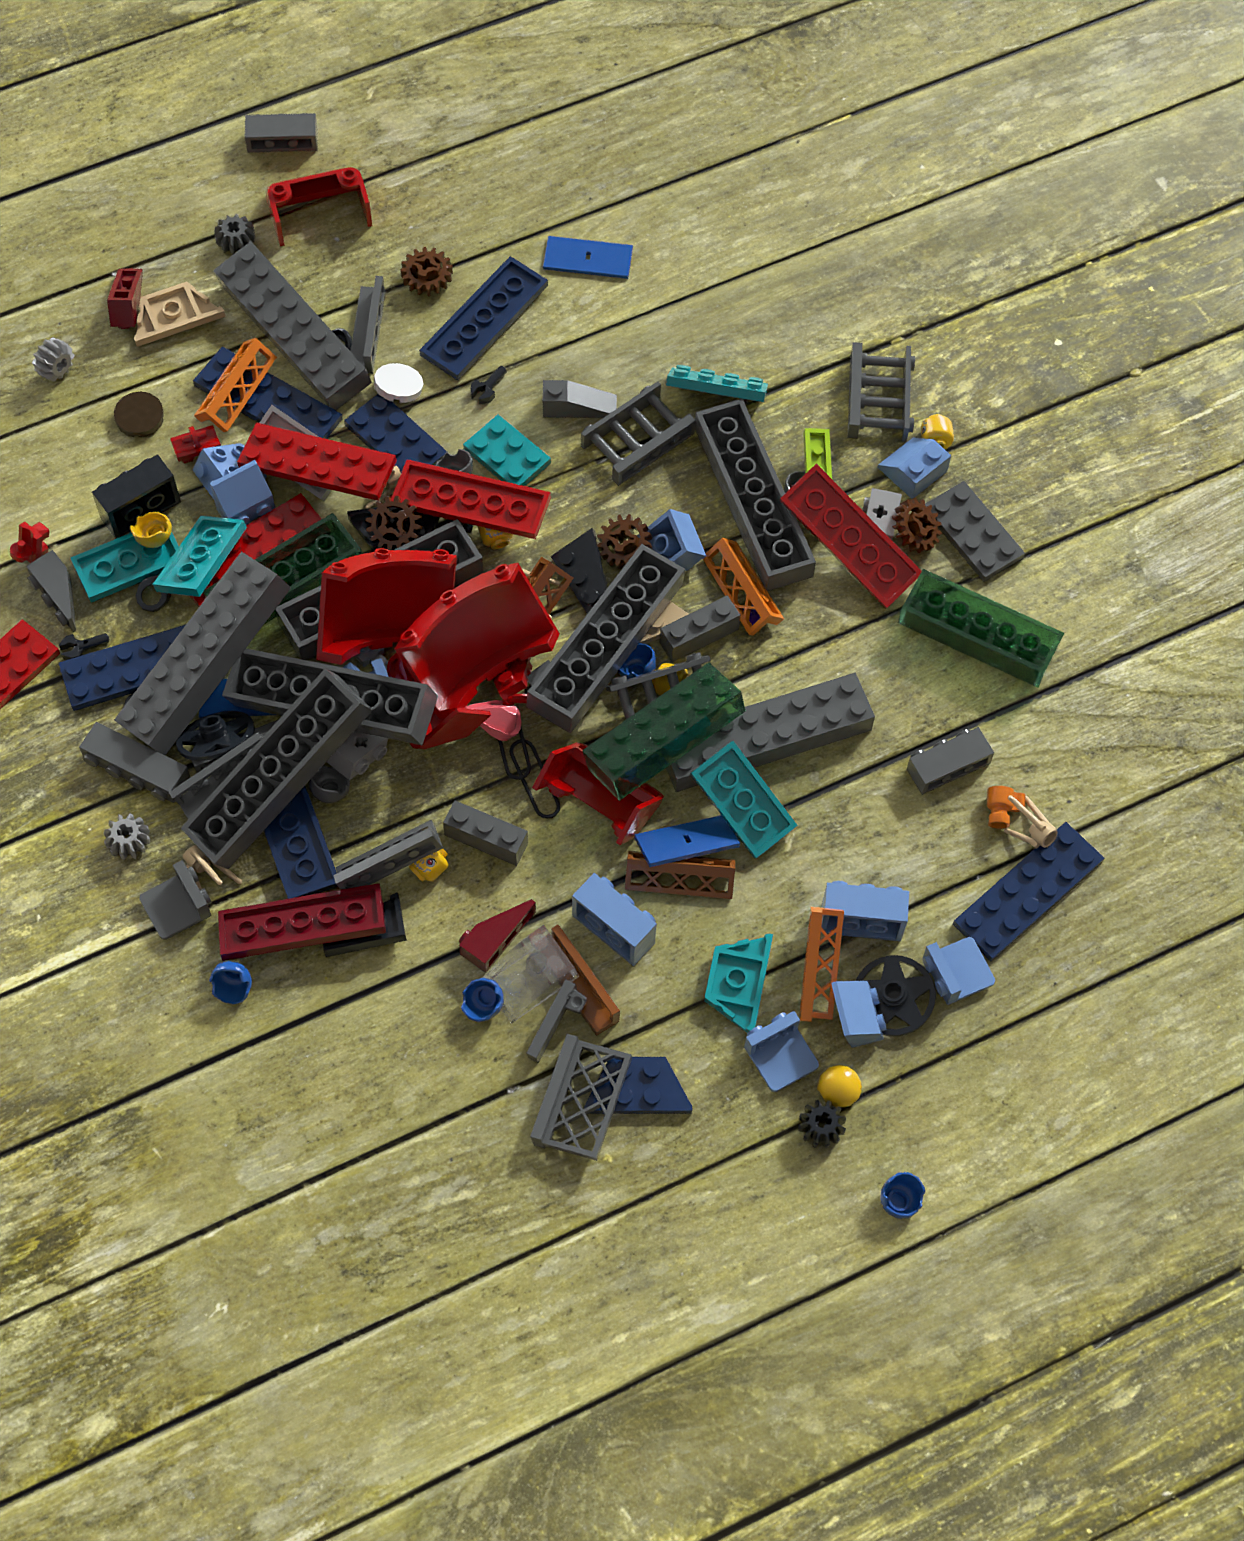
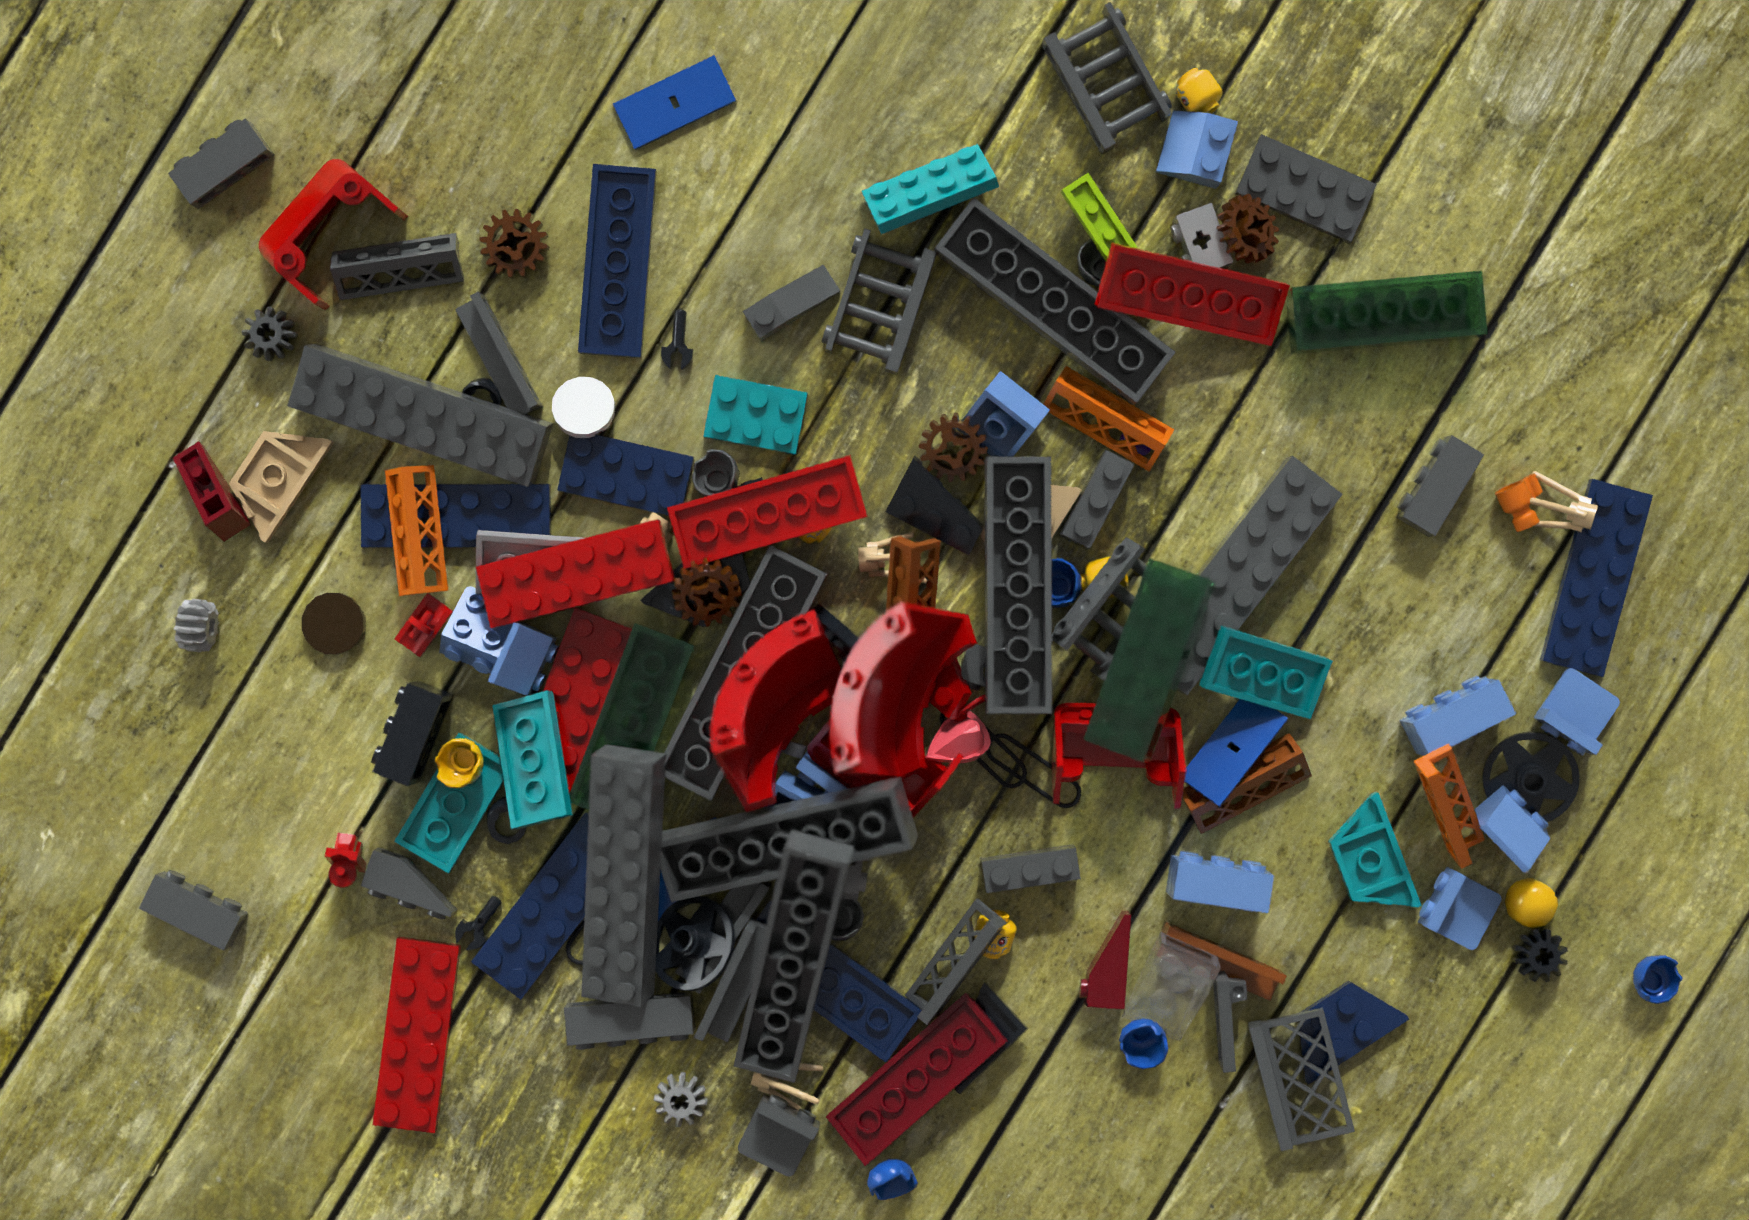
camera: 30 degrees left, 25 degrees up
none -> dark grey fence [330,233,464,300]

